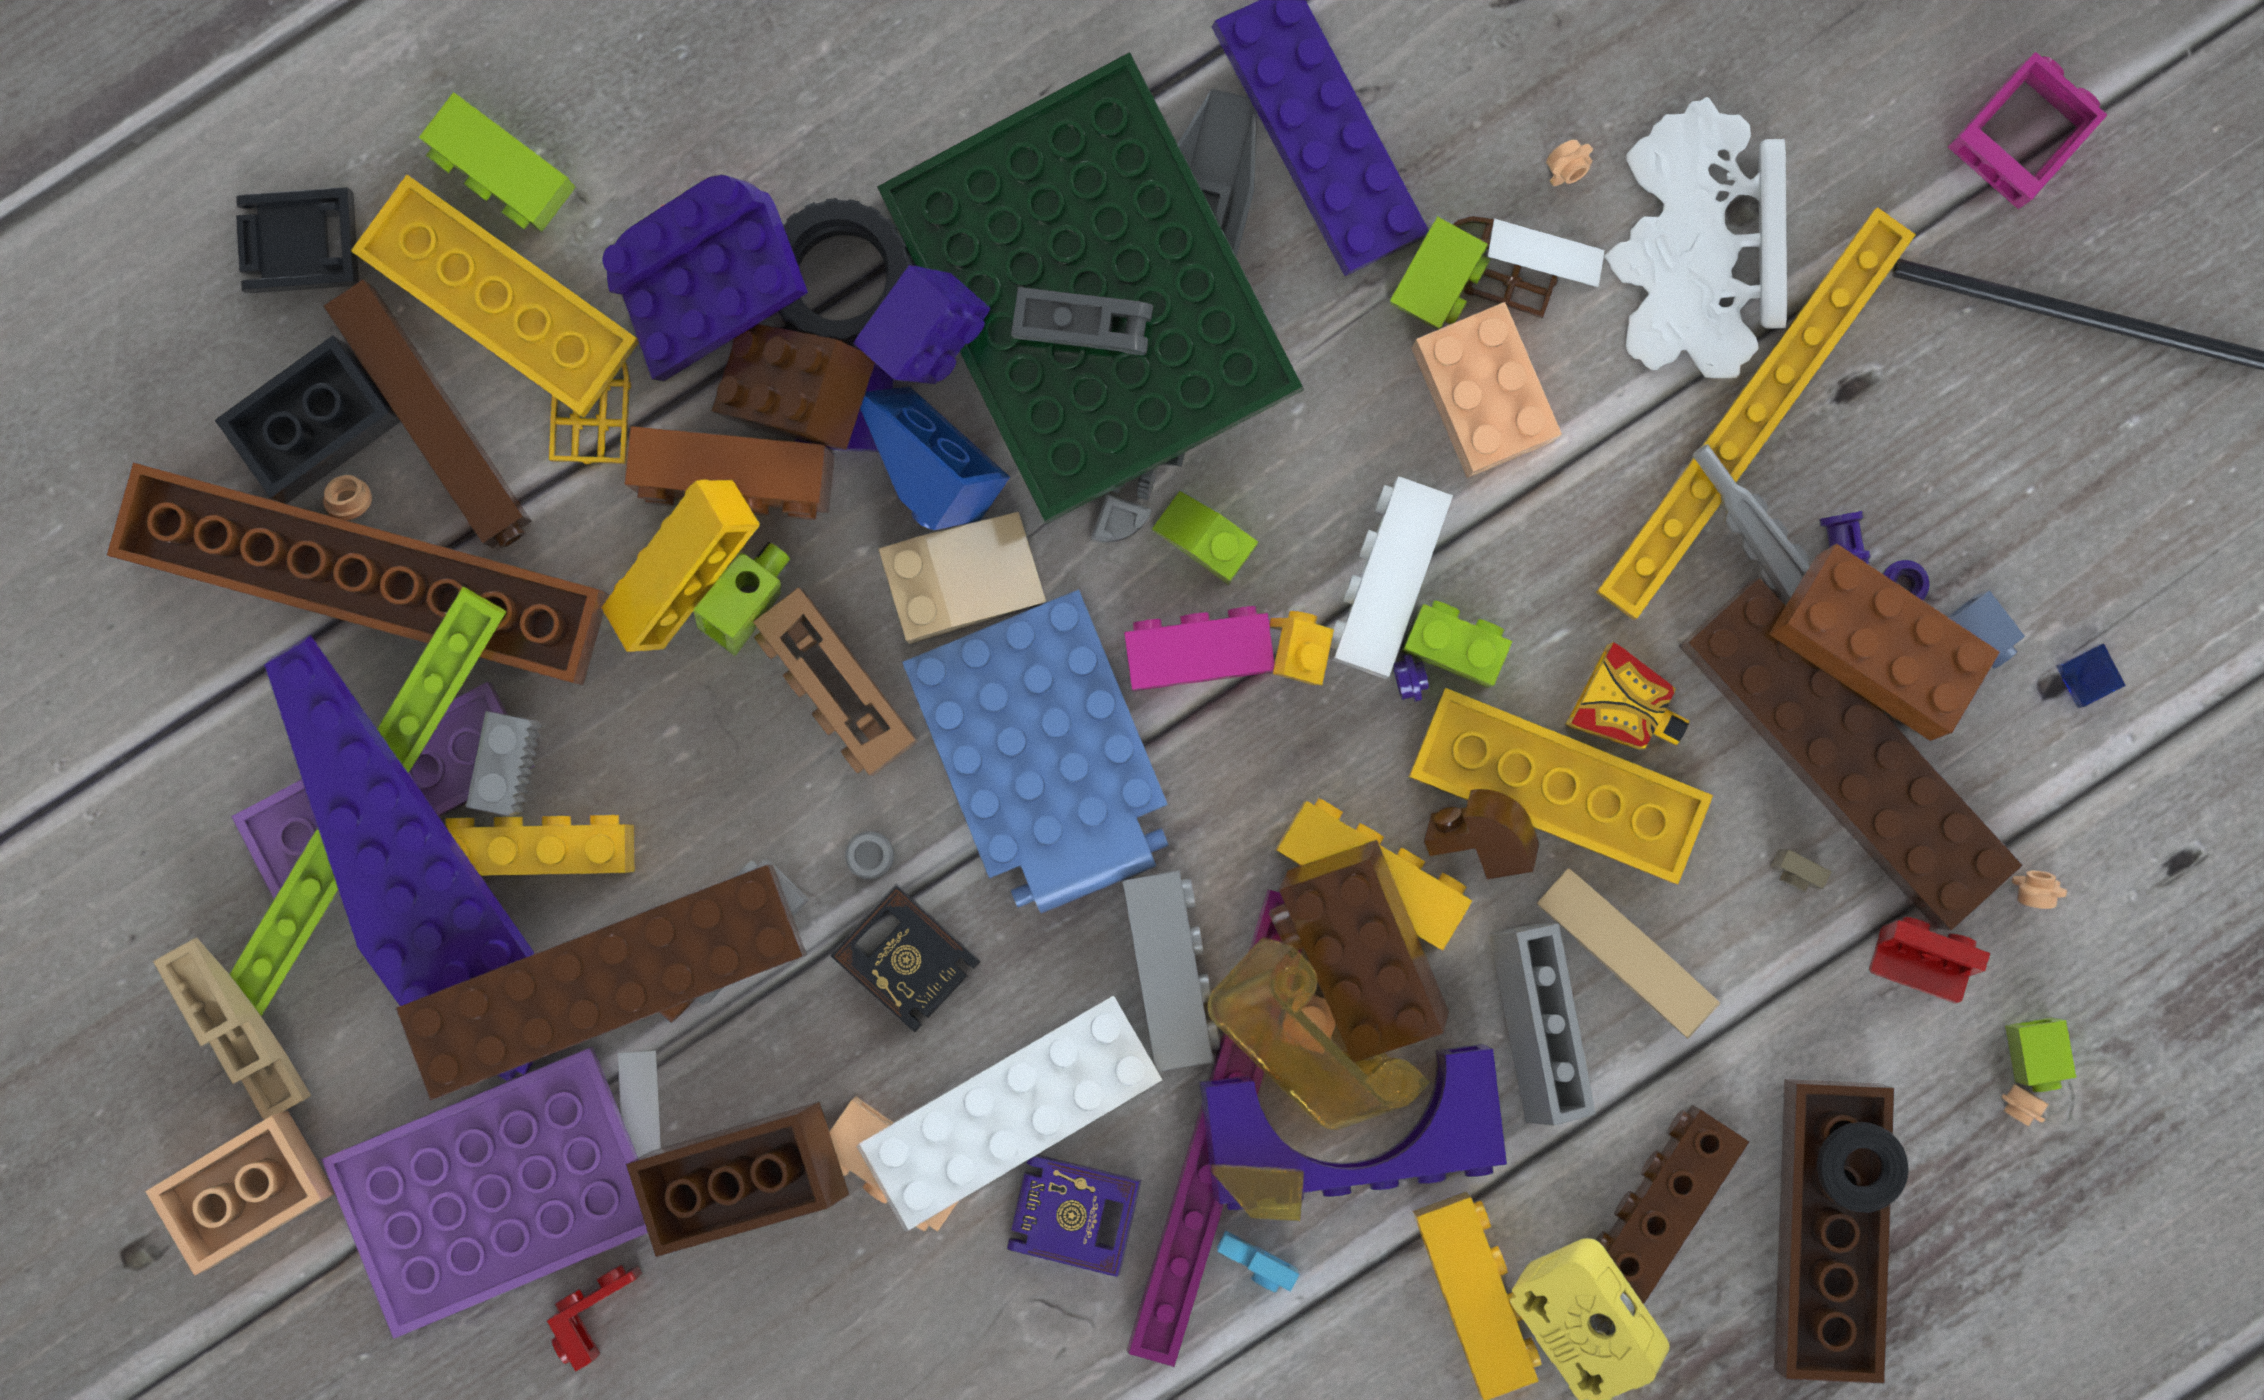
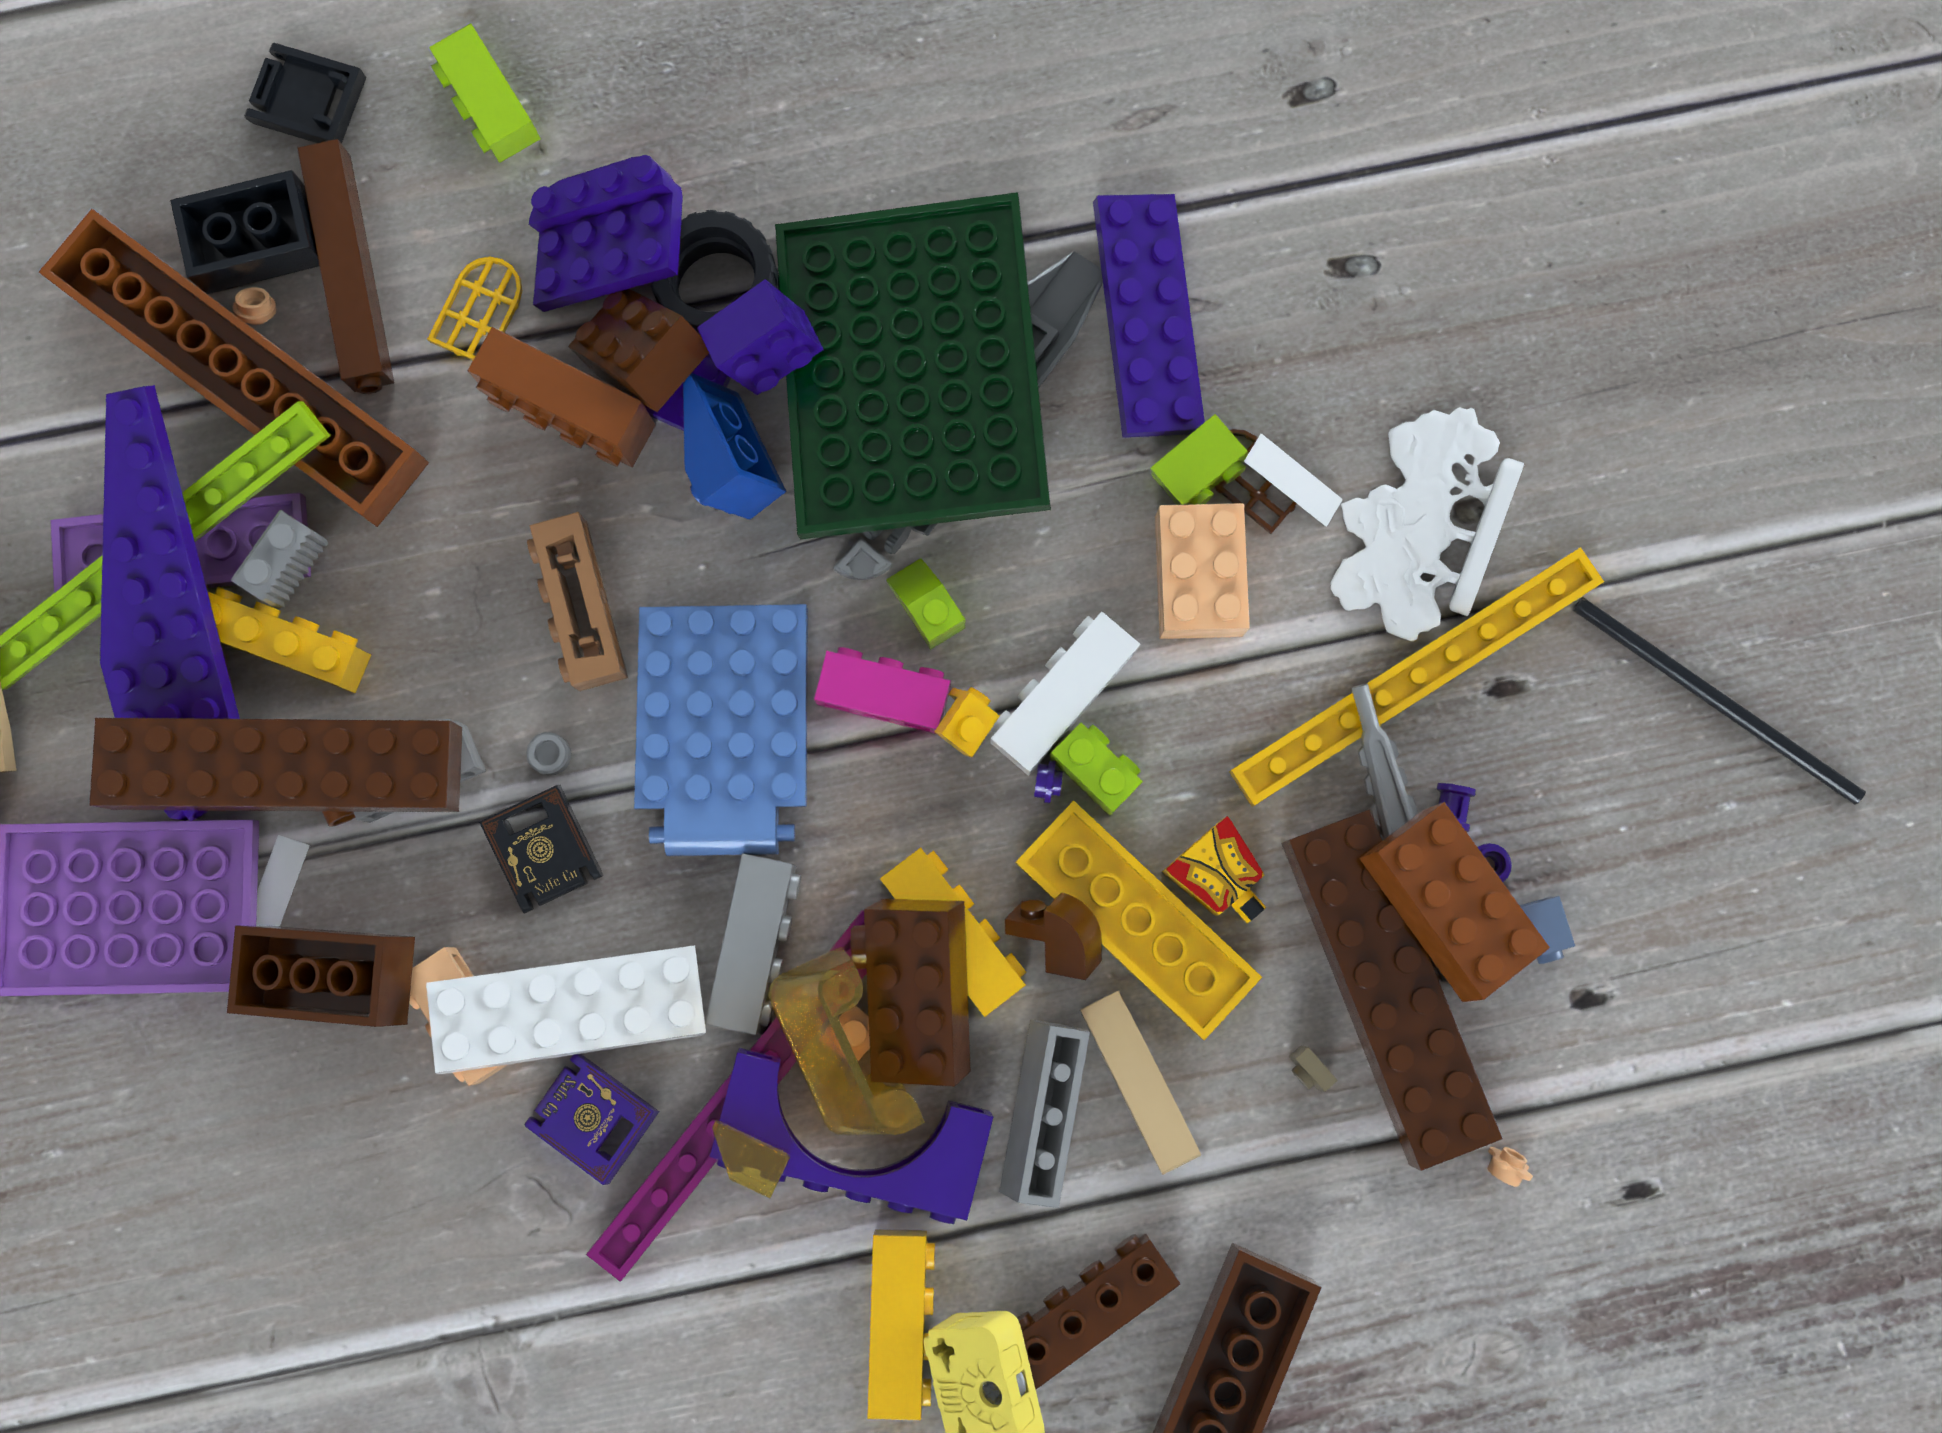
camera: 20 degrees right, 5 degrees down
yellow plate [351,174,639,418] -> none
red bracket [547,1264,643,1372] -> none
yellow brick [601,479,760,652] -> none
lime torso [693,542,790,656] -> none
tan slope [878,512,1047,644] -> none
dark grey plate [1011,287,1153,355] -> none
medium azure plate [1217,1230,1300,1293] -> none
light nougat plate [1546,140,1593,186] -> none
black tyre [1817,1122,1909,1212] -> none
red bracket [1869,917,1991,1004] -> none
dark pink window [1948,52,2107,209] -> none
light nougat plate [2002,1083,2049,1126] -> none
lime brick [2005,1017,2077,1092] -> none
clear blue plate [2056,643,2126,708] -> none

